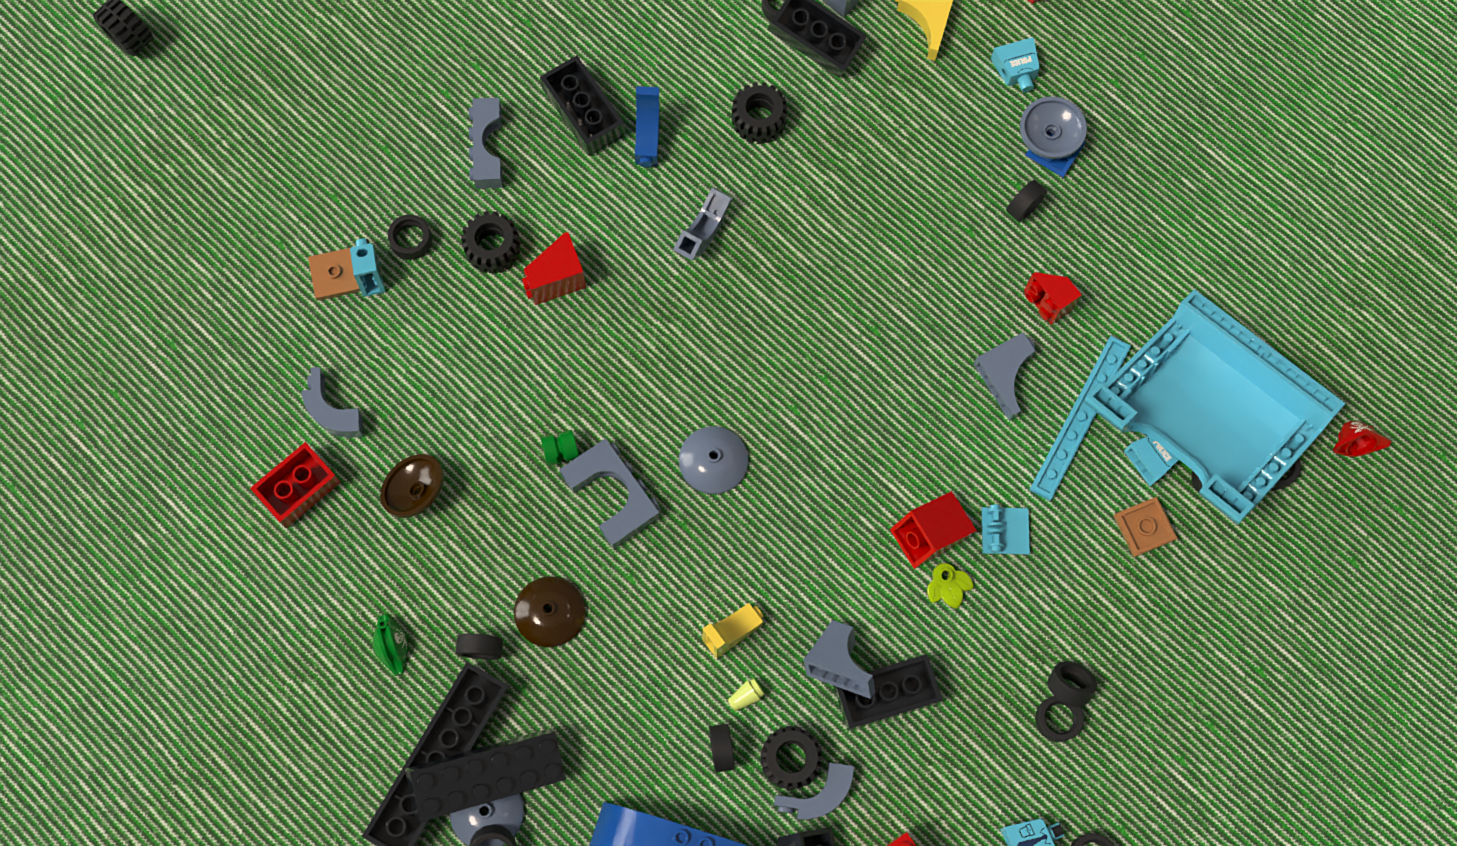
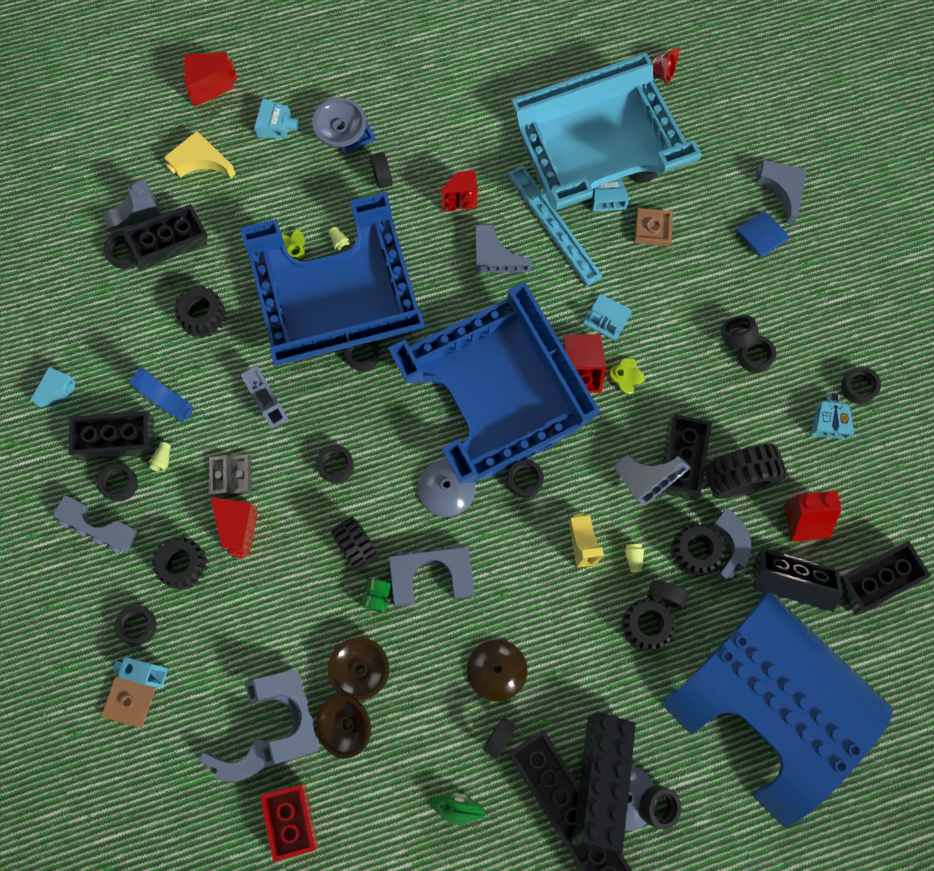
camera: 60 degrees left, 0 degrees up
none -> medium azure slope [30,367,76,408]
none -> black tyre [97,463,138,502]
none -> yellowish green cone [149,442,171,472]
none -> flat silver slope [209,454,252,496]
none -> blue slope [240,192,425,367]
none -> sand blue arch [245,669,319,767]
none -> lime plate [282,229,305,261]
none -> black tyre [316,445,354,483]
none -> yellowish green cone [328,227,351,253]
none -> dark brown dish [328,637,390,701]
none -> black tyre [331,516,378,572]
none -> black tyre [344,340,380,371]
none -> blue slope [388,282,600,484]
none -> black tyre [507,459,544,498]
none -> black tyre [621,597,676,651]
none -> black tyre [704,443,787,499]
none -> blue slope [736,211,789,258]
none -> sand blue arch [755,160,807,225]

